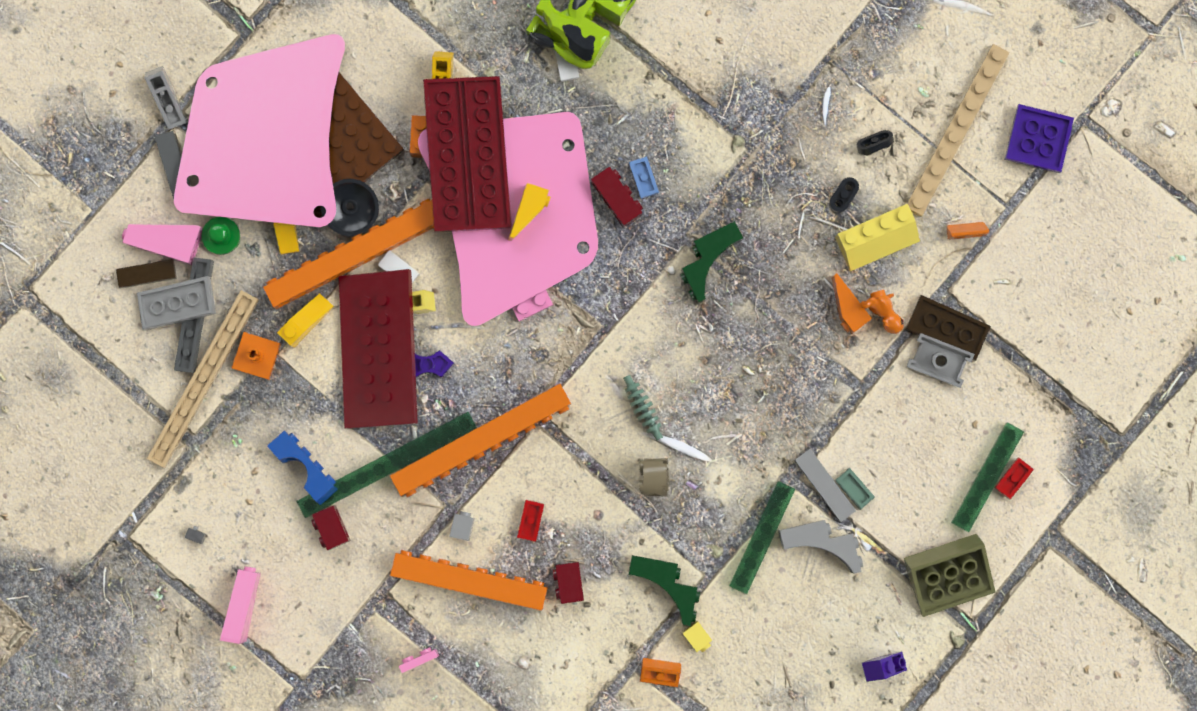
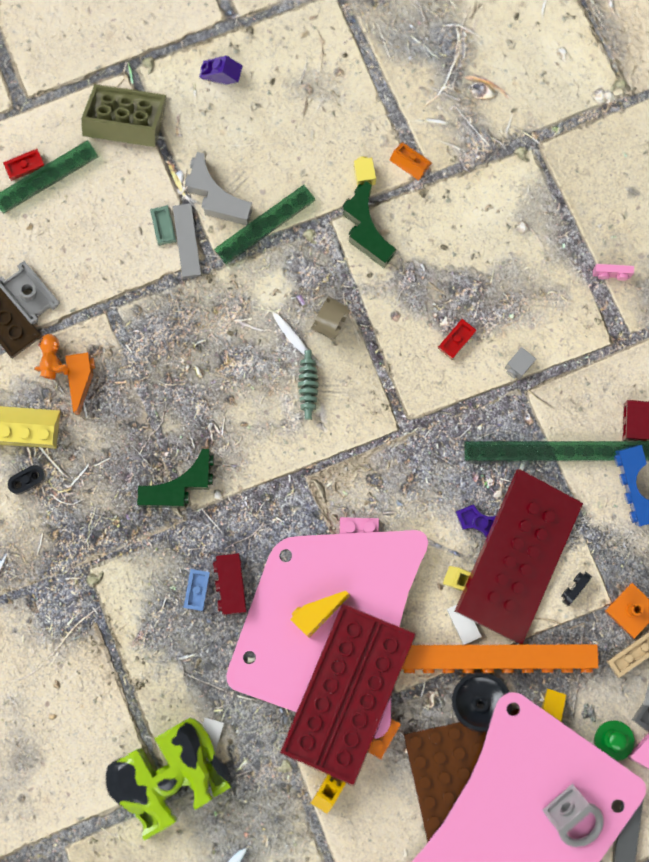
camera: 150 degrees left, 5 degrees down
yellow slope [277,293,334,348] -> none
orange brick [390,384,571,498] -> none
orange brick [390,550,548,611] -> none
dark red brick [552,562,584,604] -> none
none -> light grey tile [542,784,604,847]
none -> black plate [561,571,592,606]

